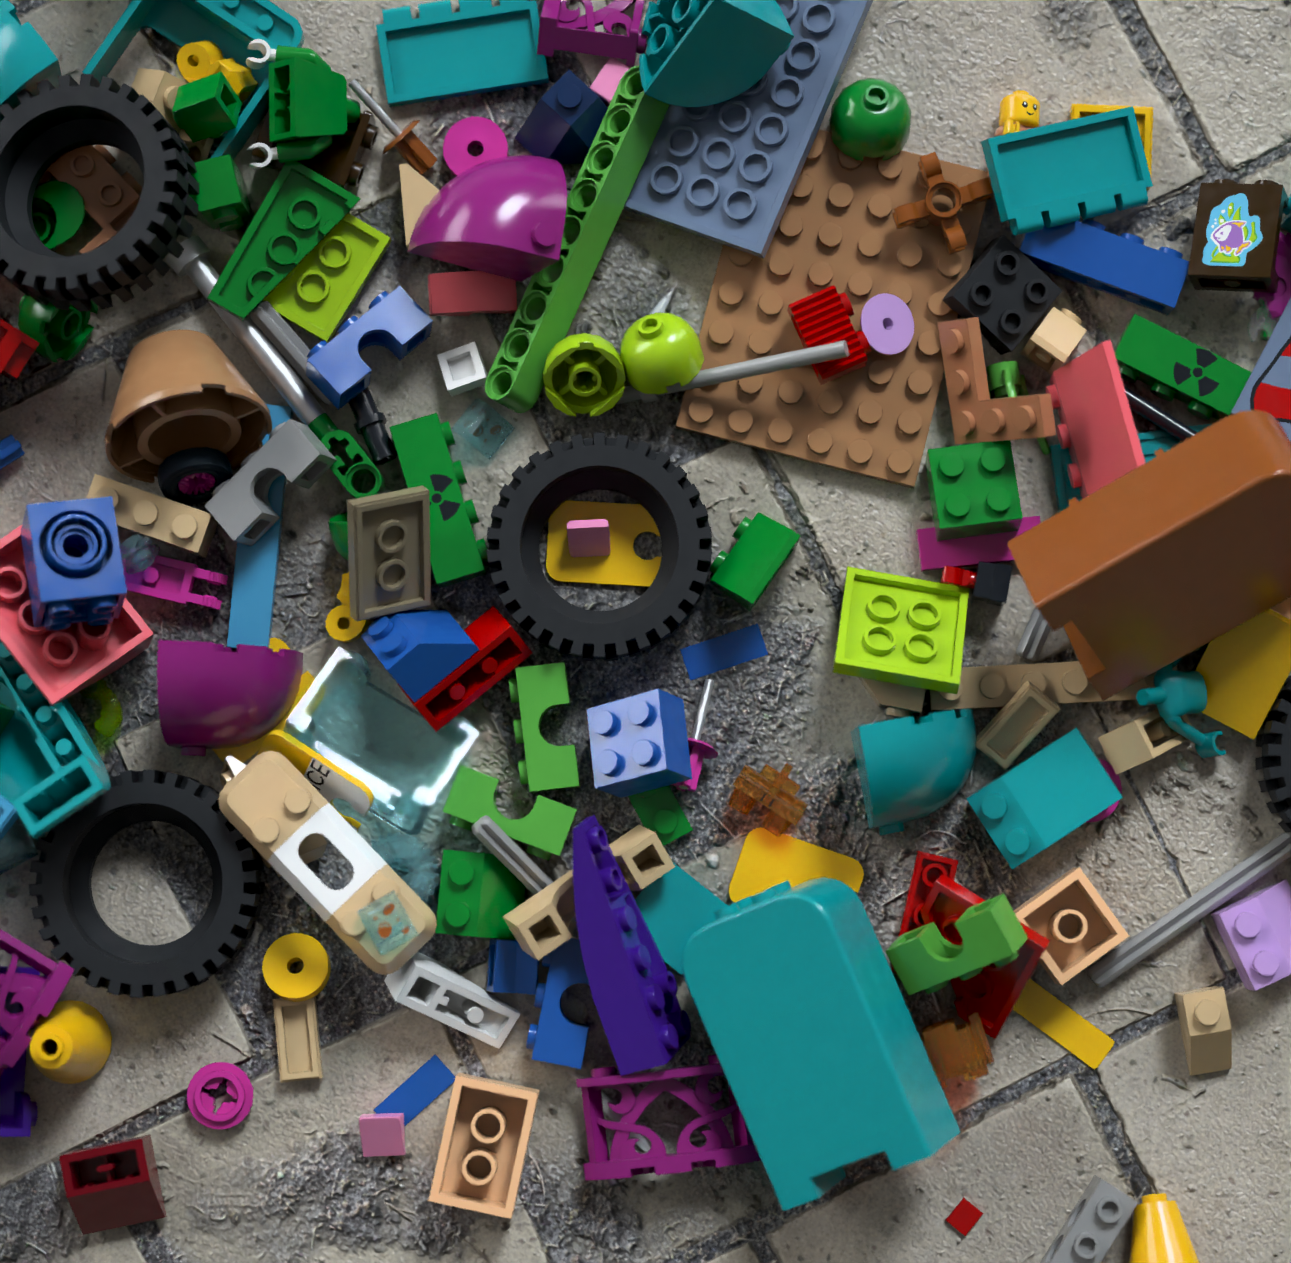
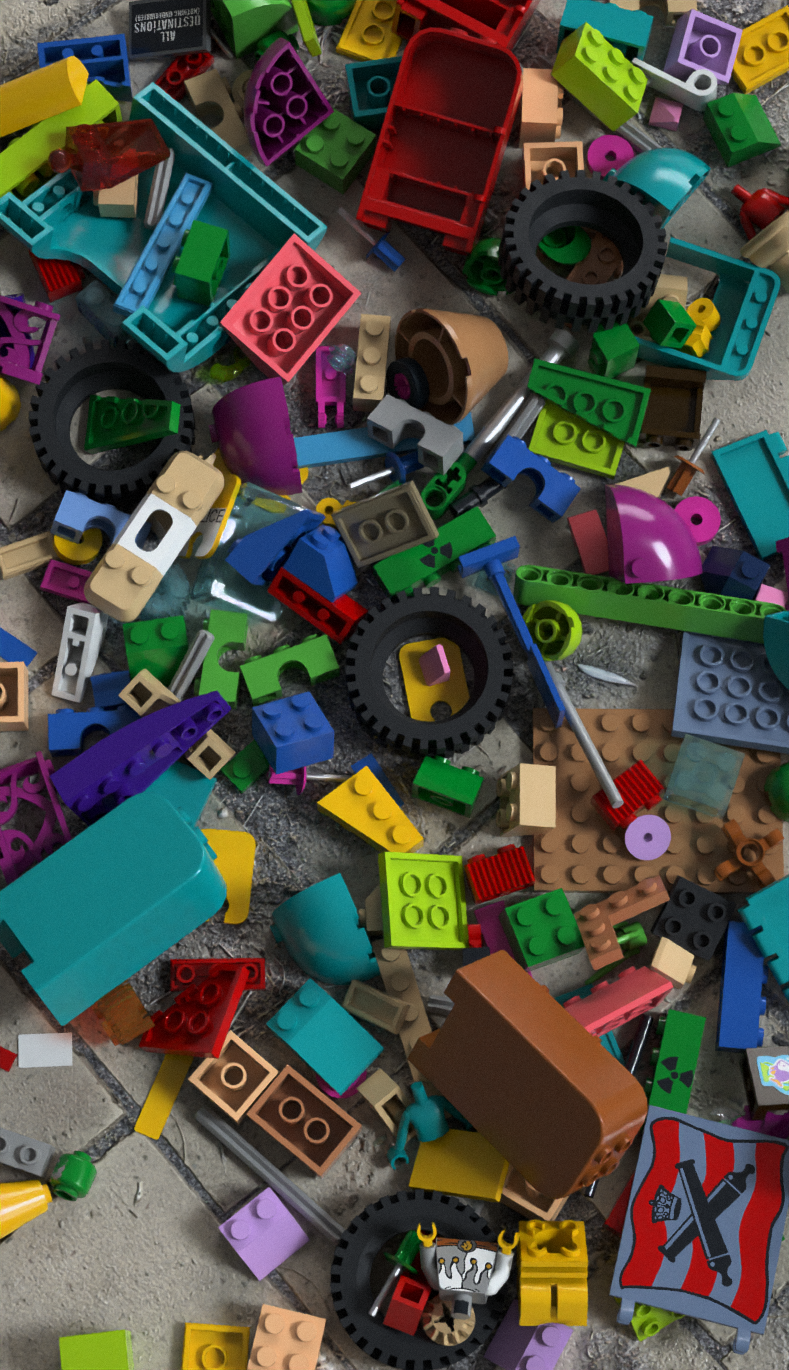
camera: 70 degrees right, 10 degrees down
blue brick [21,496,127,631] -> none
green torso [245,39,361,169] -> none
clear light blue slope [357,890,418,955] -> none
white plate [437,341,488,397] -> none
lime cylinder [620,312,704,394] -> none
clear orange hips [729,762,808,837] -> none
bright green arch [885,894,1028,995] -> none
tan slope [1174,986,1232,1076] -> none
none -> white sticker [18,1032,73,1068]
none -> dark pink hinge [40,559,92,604]
none -> green head [49,1151,97,1202]
none -> medium blue arch [50,490,152,550]
none -> green wing [84,395,181,454]
none -> blue slope [225,509,326,586]
none -> nougat brick [246,1064,362,1179]
none -> yellow wedge [317,766,424,853]
none -> blue piece [348,451,425,490]
none -> blue piece [457,536,566,729]
none -> red brick [463,844,535,905]
none -> tan slope [496,763,556,837]
none -> clear light blue brick [663,733,745,819]

